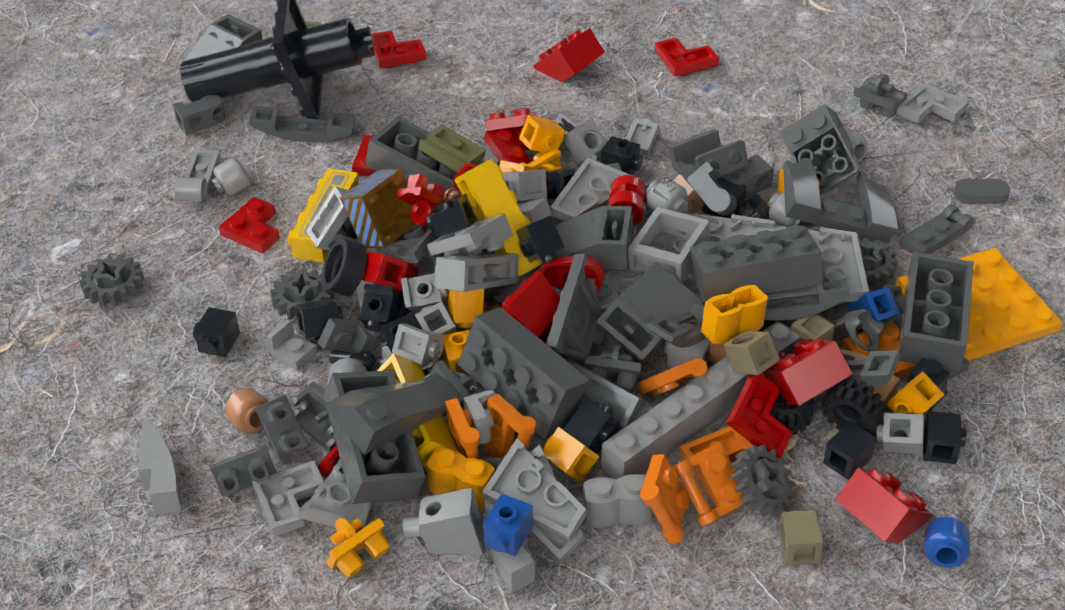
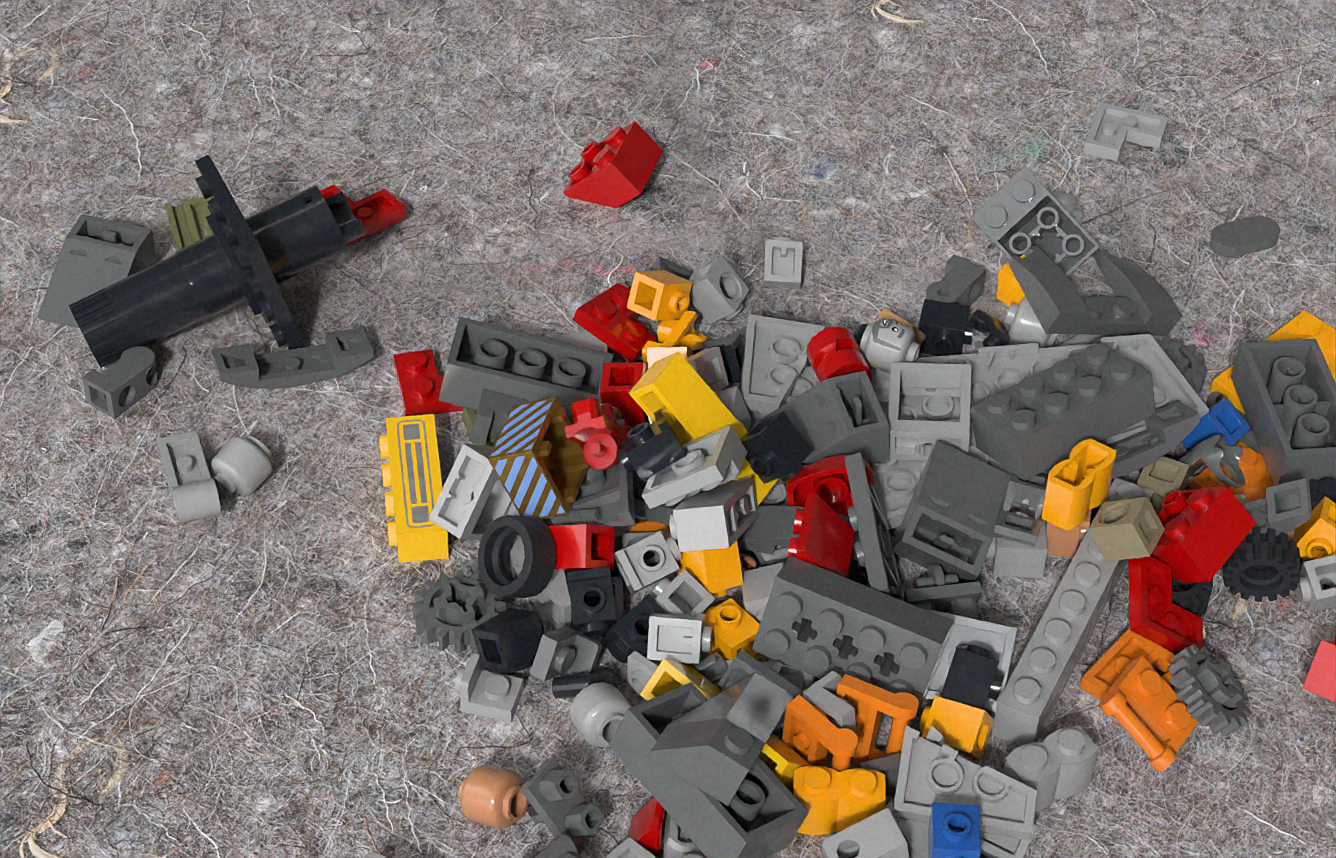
camera: 25 degrees left, 0 degrees up
dark grey gear [79,255,145,306] -> none
black brick [193,307,240,357] -> none
red plate [219,197,280,254] -> none
dark grey hinge [291,381,336,452] -> none
olive plate [418,124,486,173] -> none
plate [484,108,537,131] -> none
black brick [600,136,643,175] -> none
orange plate [637,358,707,396] -> none
orange plate [640,454,690,544] -> none
red plate [654,38,719,77] -> none
dark grey panel [668,129,749,177] -> none
leg [686,161,737,216] -> none
dark tan brick [778,510,823,565] -> none
black brick [823,422,876,480] -> none
dark grey hips [854,73,907,118] -> none
dark grey plate [900,204,975,255] -> none

